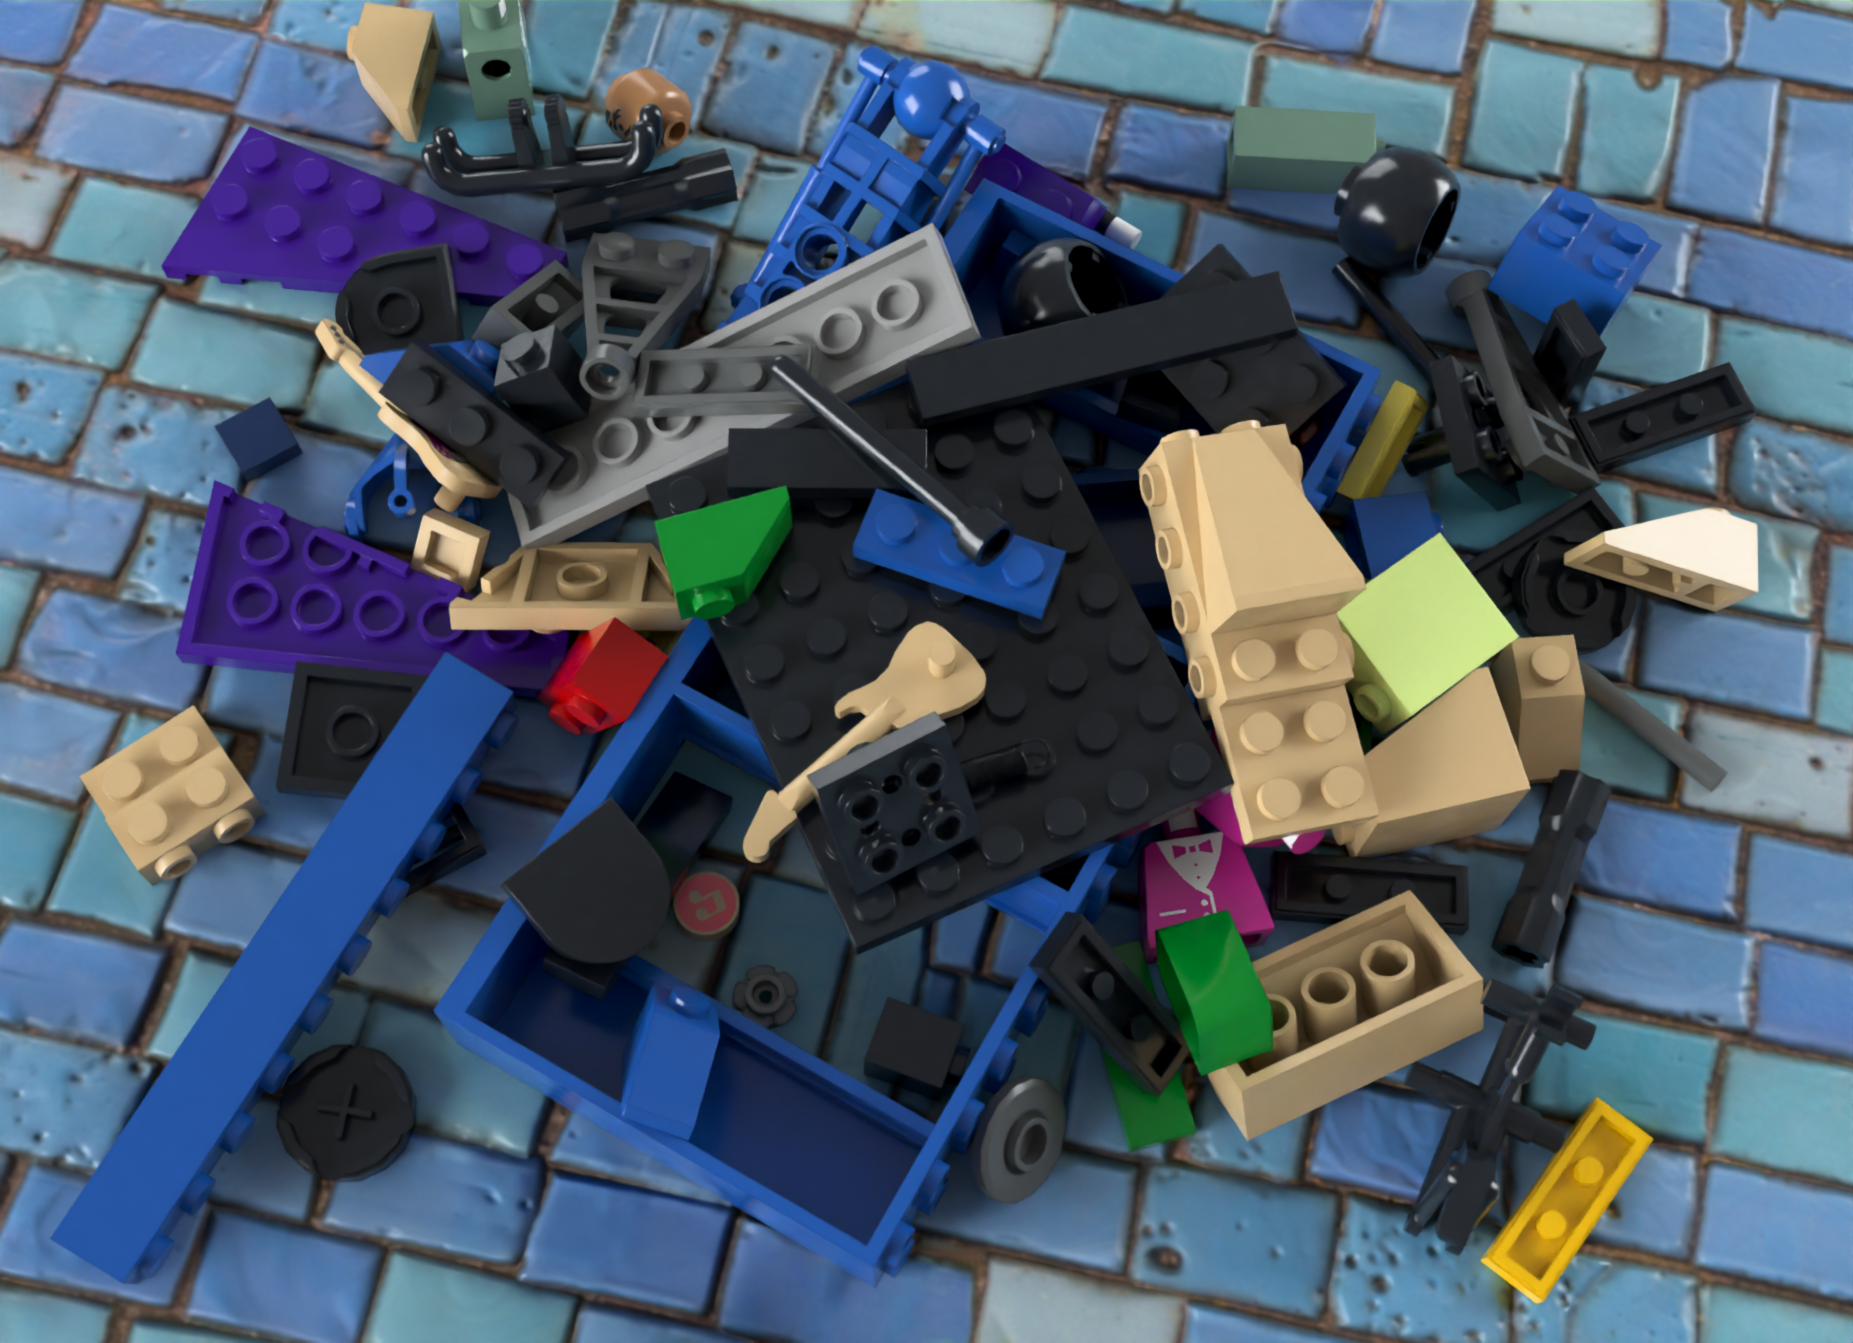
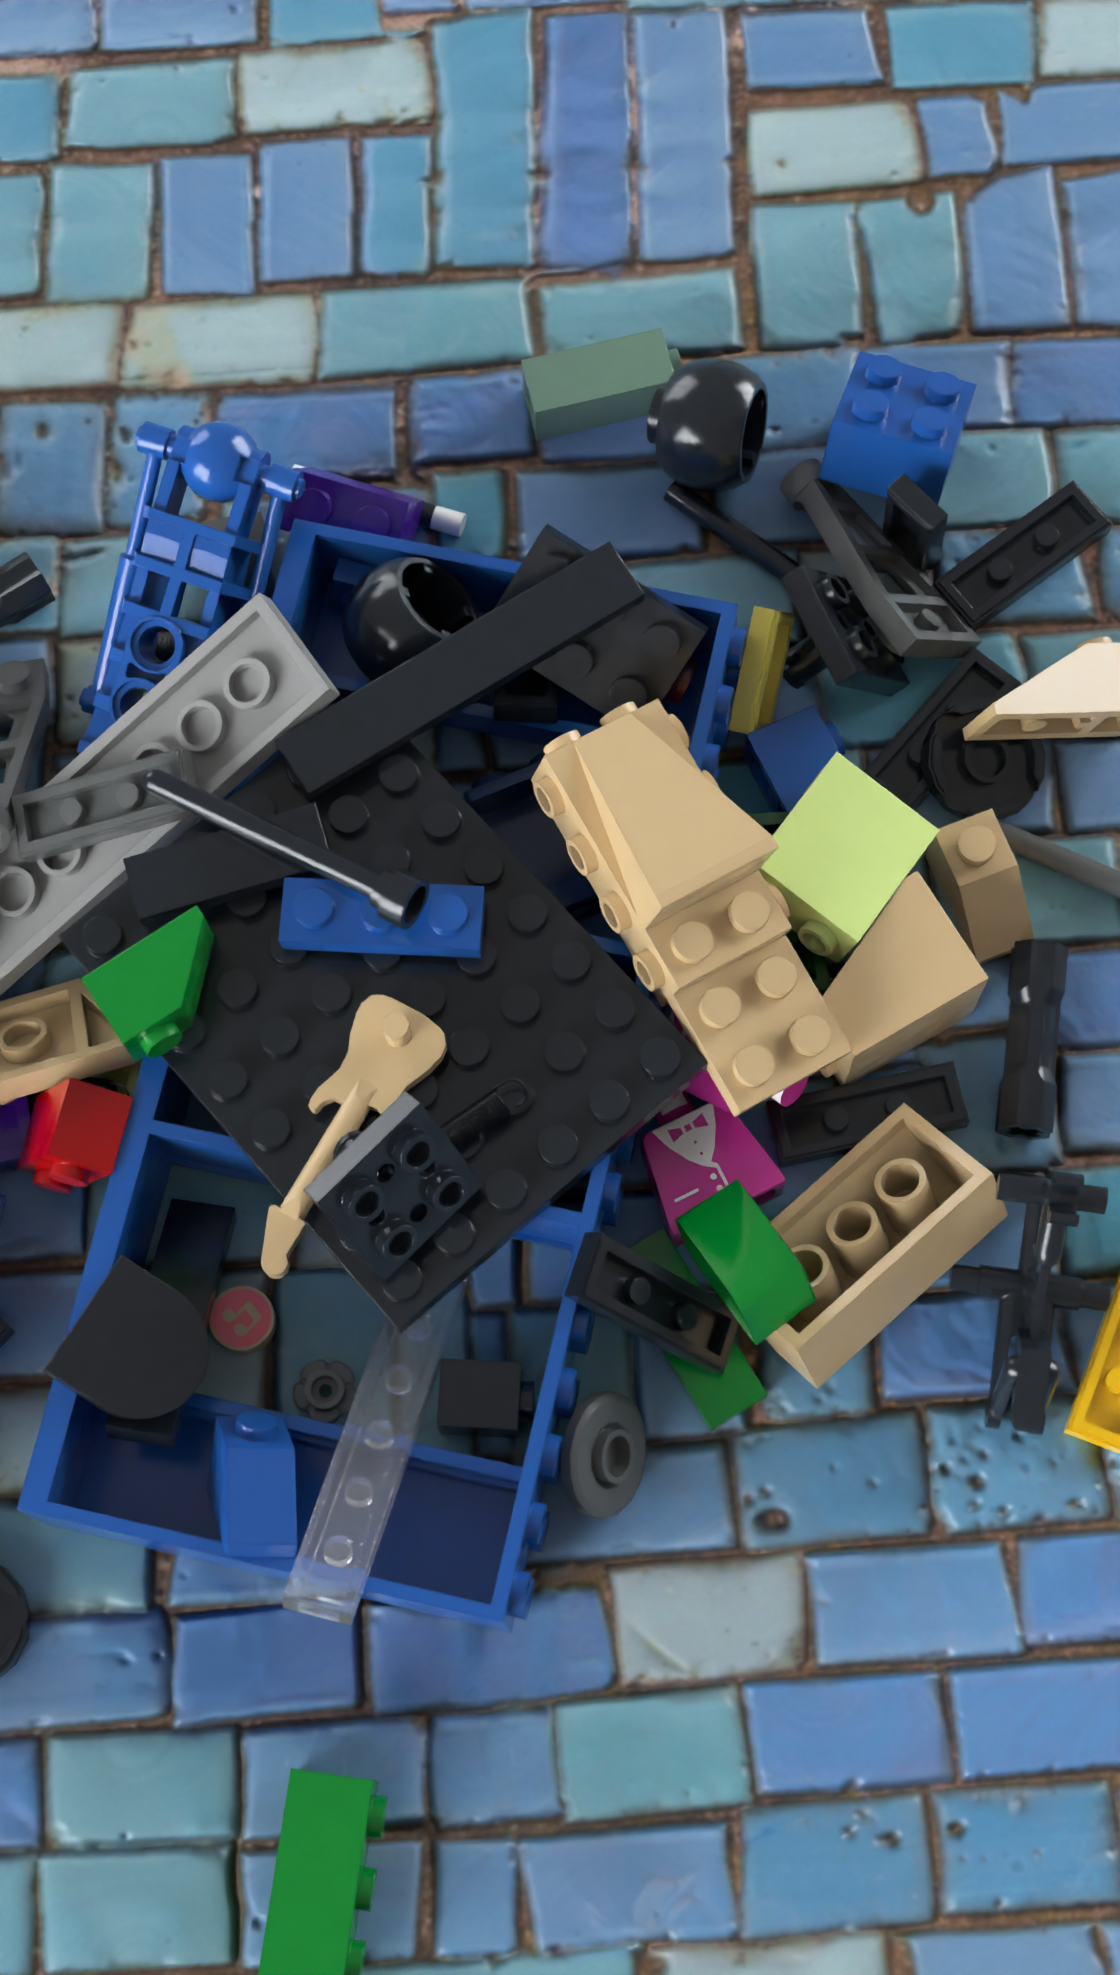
camera: 10 degrees left, 5 degrees up
none -> clear tile [283,1277,468,1626]

